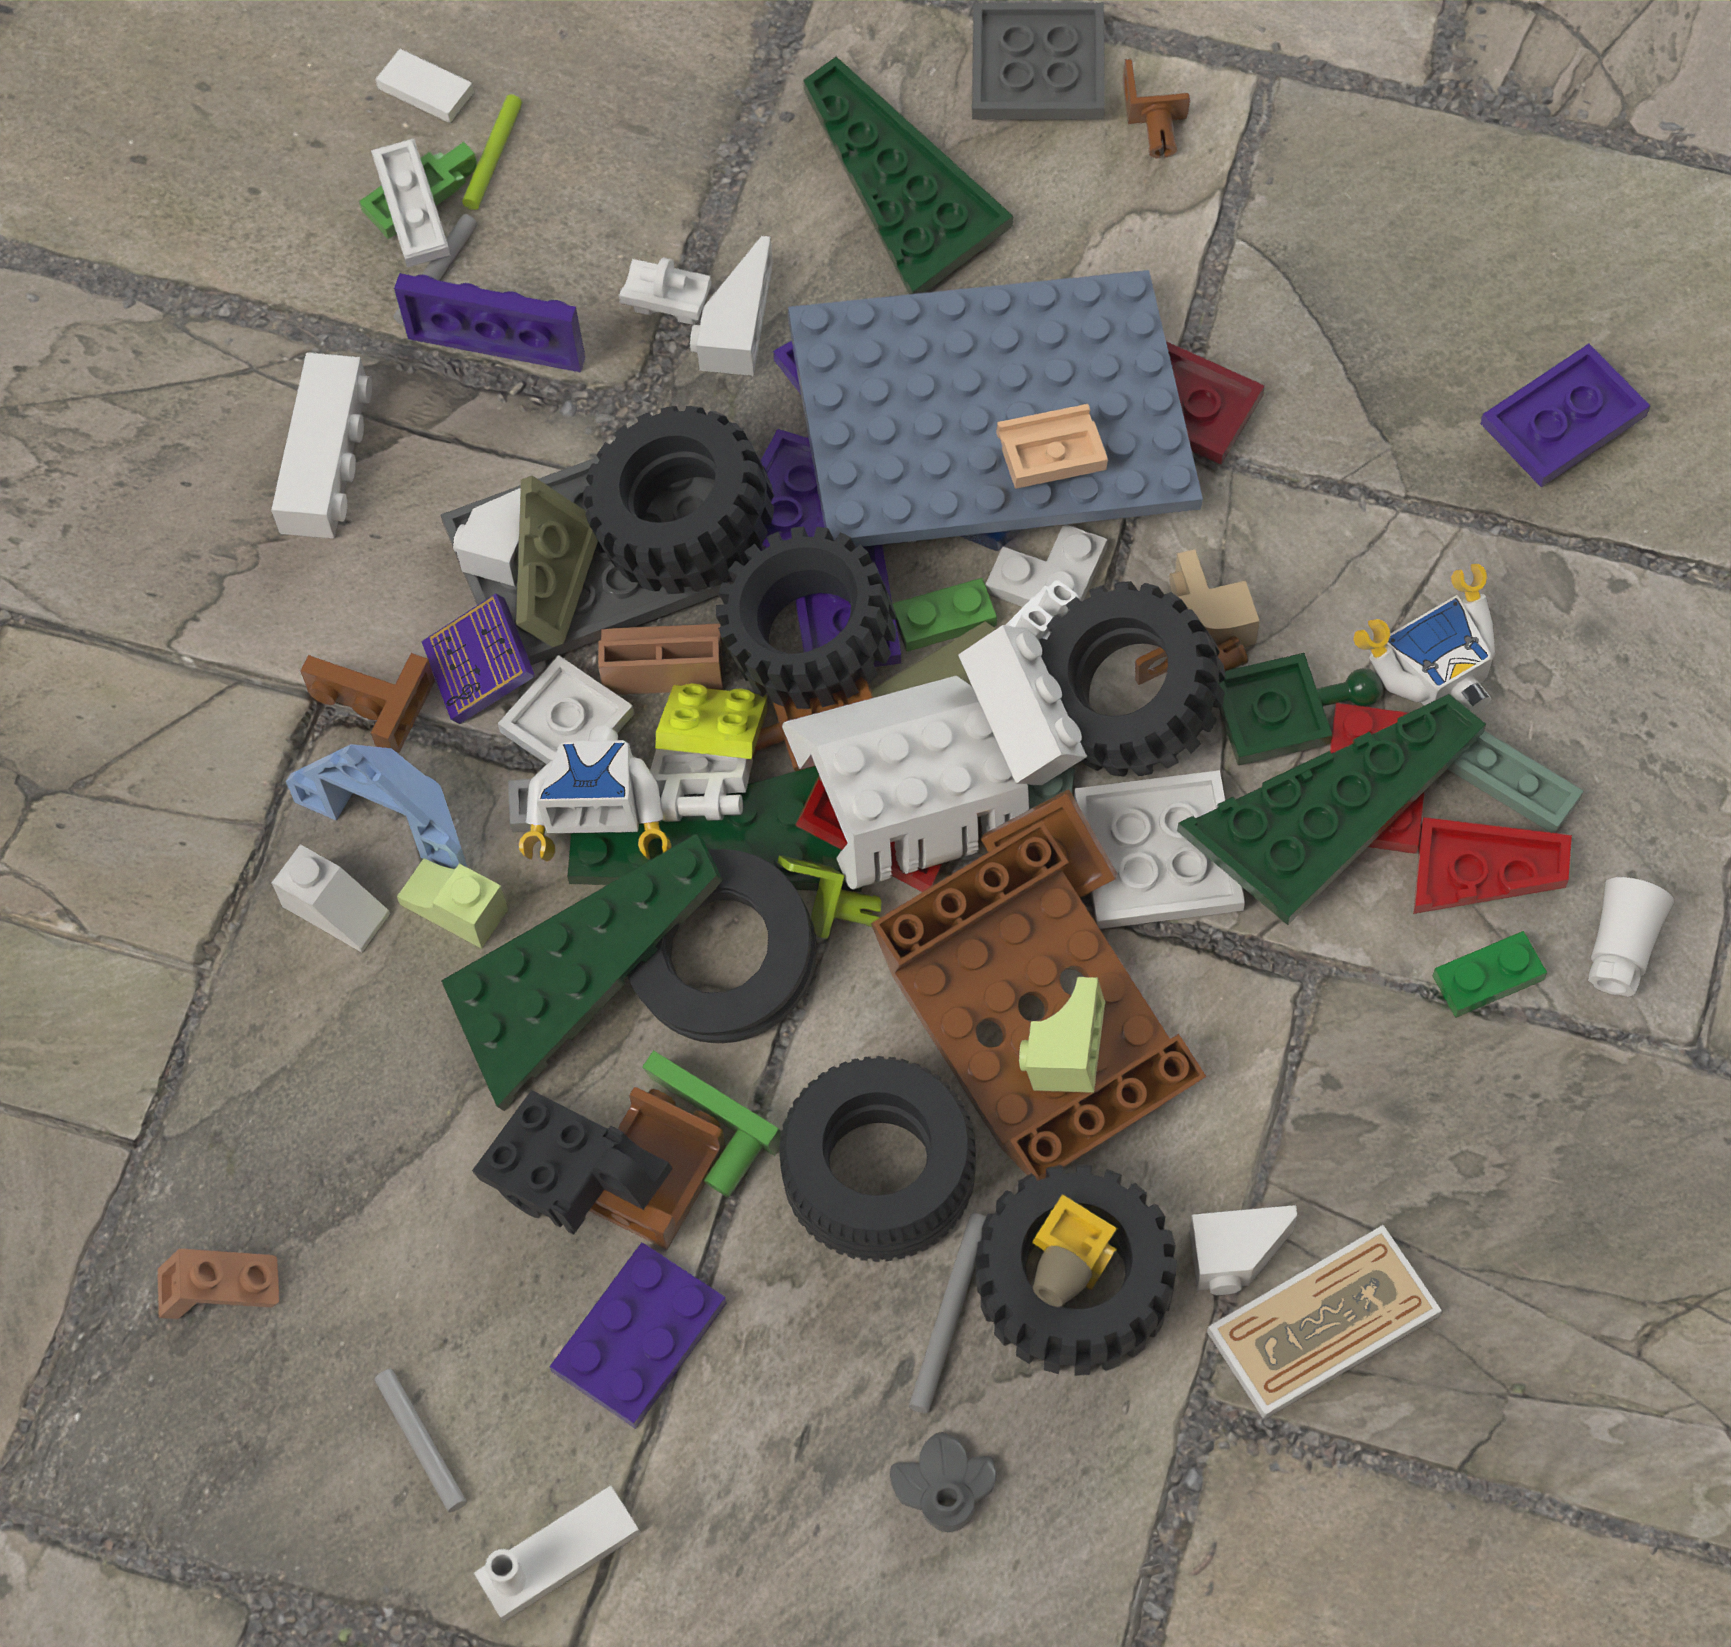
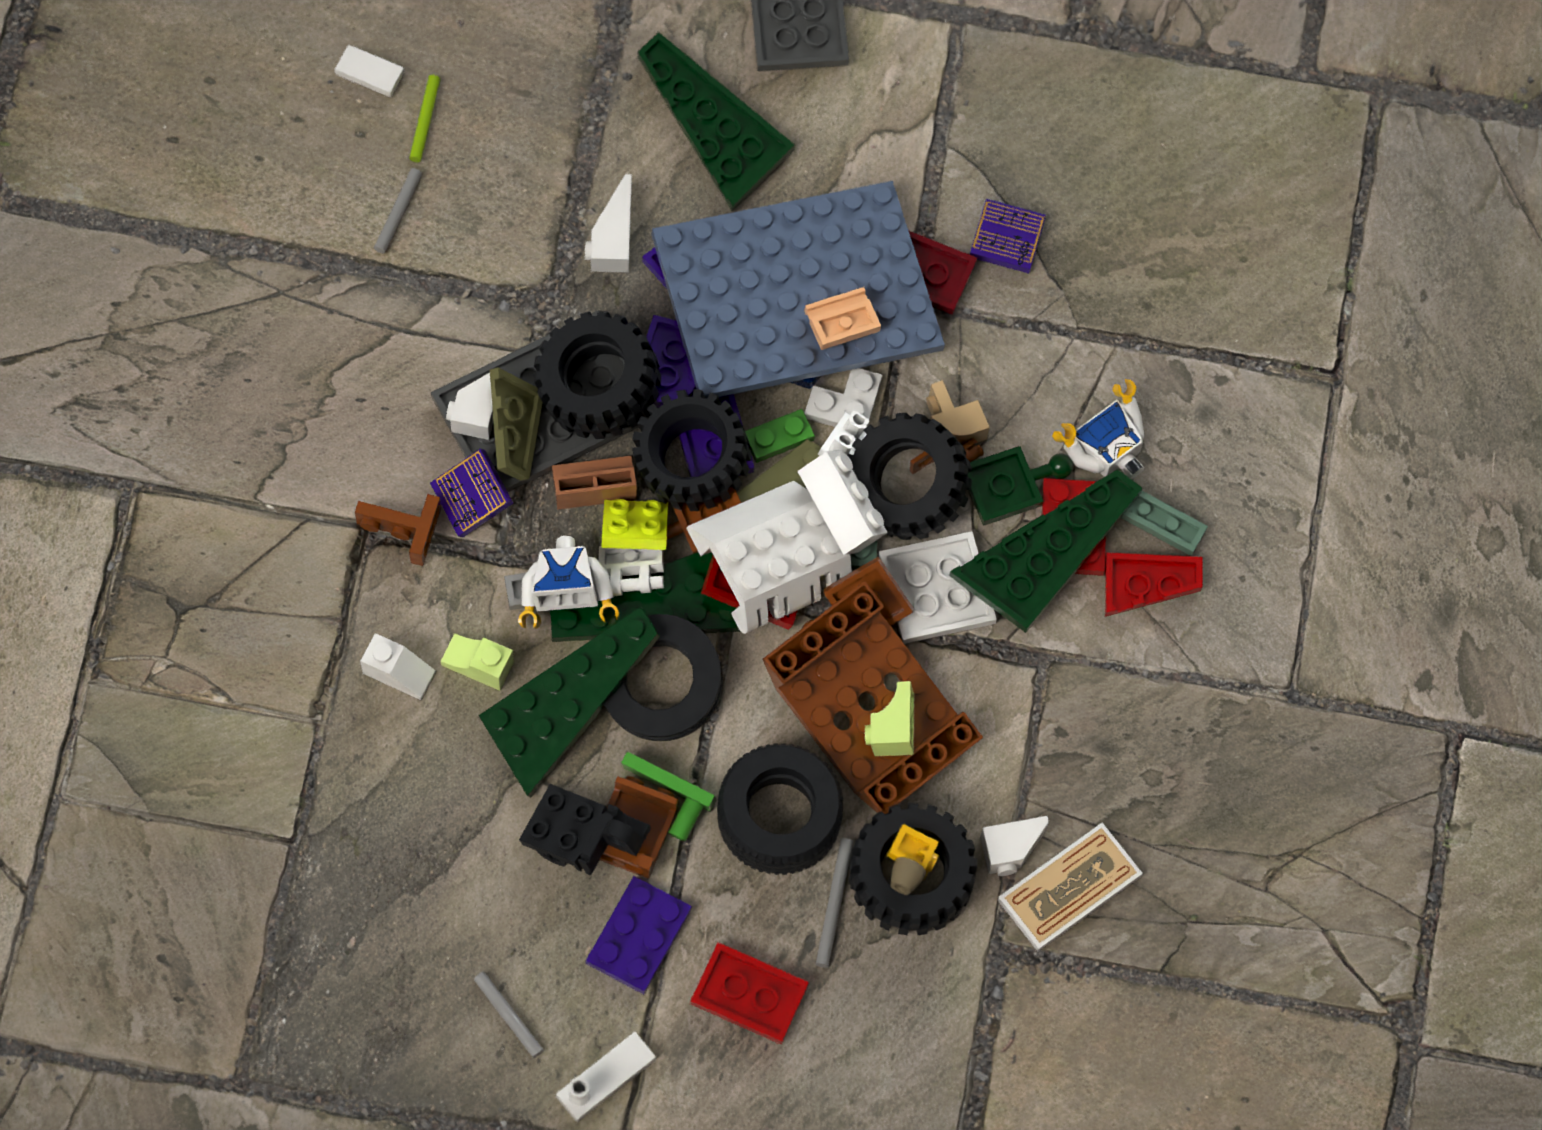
camera: 15 degrees left, 5 degrees up
nougat bracket [158,1248,279,1319] -> none
white brick [271,353,372,539] -> none
light blue wedge [286,744,468,869] -> none
bright green hinge [359,142,477,239] -> none
white tile [371,138,450,267] -> none
dark purple plate [394,273,586,373] -> none
white plate [498,655,634,764] -> none
white hips [619,258,711,325] -> none
lime bracket [777,855,881,939] -> none
dark grey plate [890,1432,996,1532] -> none
dark orange bracket [1123,59,1190,158] -> none
green plate [1432,931,1547,1018] -> none
dark purple plate [1480,343,1650,487] -> none
white plant [1588,877,1674,996] -> none
none -> red plate [690,942,809,1045]
none -> dark purple tile [970,199,1046,274]

